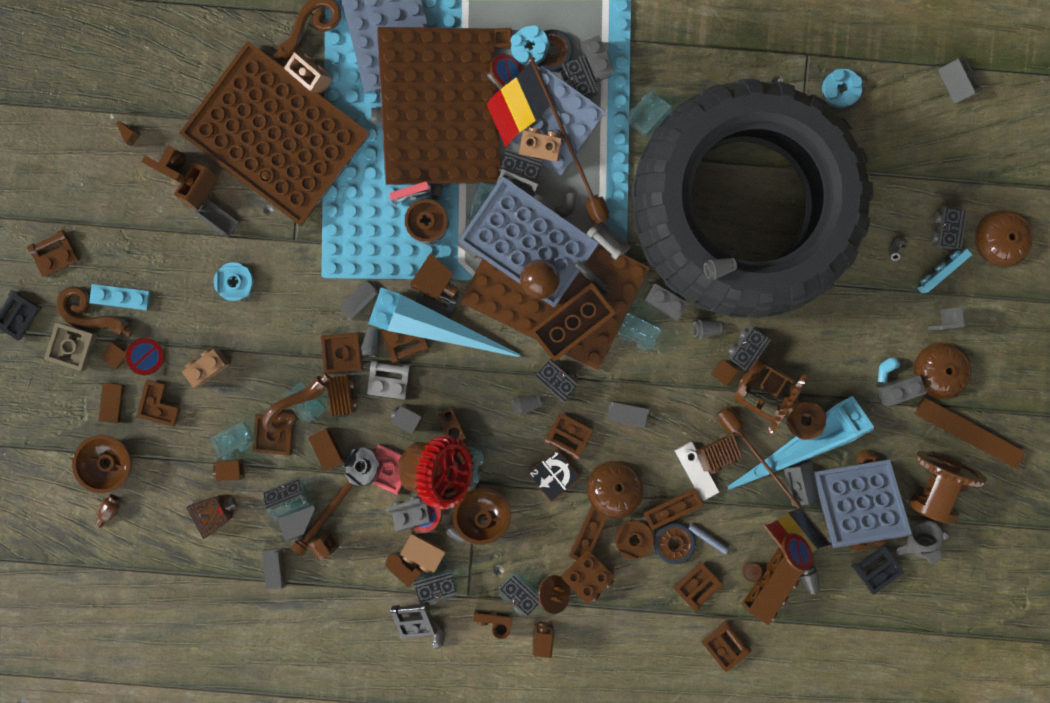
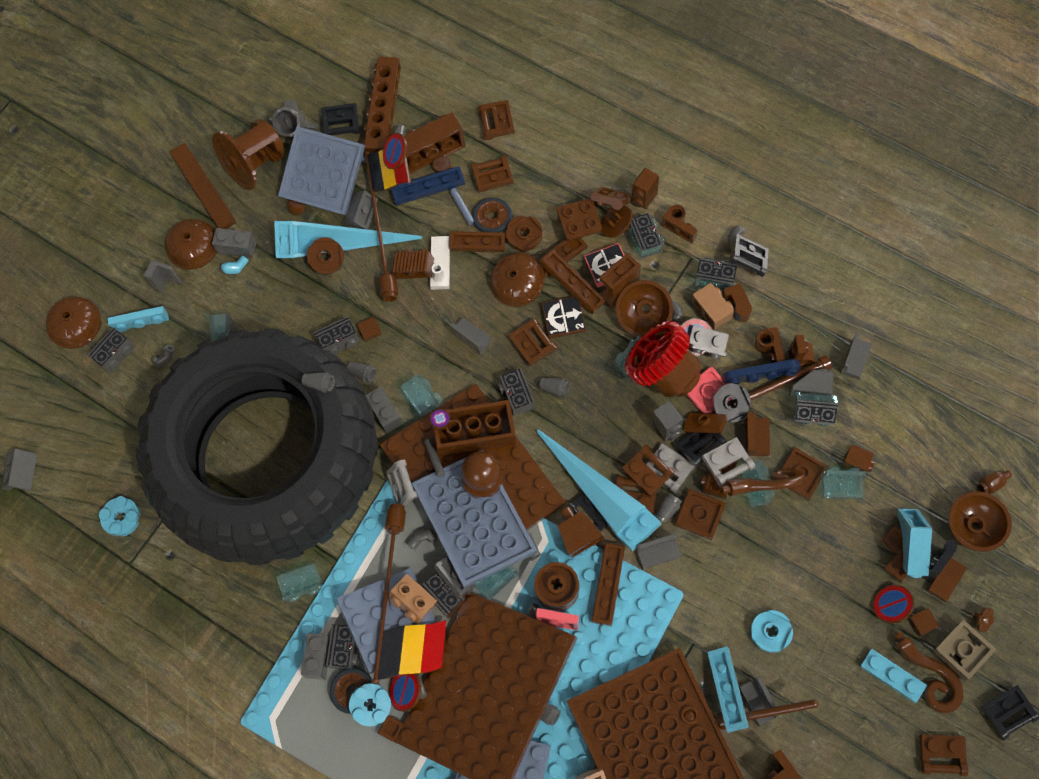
camera: 145 degrees left, 20 degrees down
reddish brown brick [174,163,218,210] -> none
medium nougat brick [182,348,230,388] -> none
torso [186,495,238,539] -> none
reddish brown leg [438,407,467,441] -> none
reddish brown piece [734,359,810,436] -> none
none -> clear light blue brick [210,313,238,341]
none -> reddish brown brick [362,56,401,153]
none -> dark blue plate [391,166,465,205]
none -> tile [430,409,450,430]
none -> reddish brown tile [539,249,606,314]
none -> tile [584,243,624,288]
none -> reddish brown plate [590,187,632,210]
none -> reddish brown tile [592,542,625,627]
none -> reddish brown panel [600,253,641,308]
none -> reddish brown plate [622,444,676,497]
none -> black plate [675,432,727,468]
none -> reddish brown plate [683,413,727,433]
none -> light grey plate [702,437,755,486]
none -> medium azure plate [708,647,749,733]
none -> reddish brown piece [717,699,819,730]
none -> dark blue plate [722,359,801,385]
none -> reddish brown plate [755,327,785,363]
none -> medium azure arch [897,508,932,578]
none -> black plate [923,540,957,583]
none -> reddish brown plant [973,608,994,632]

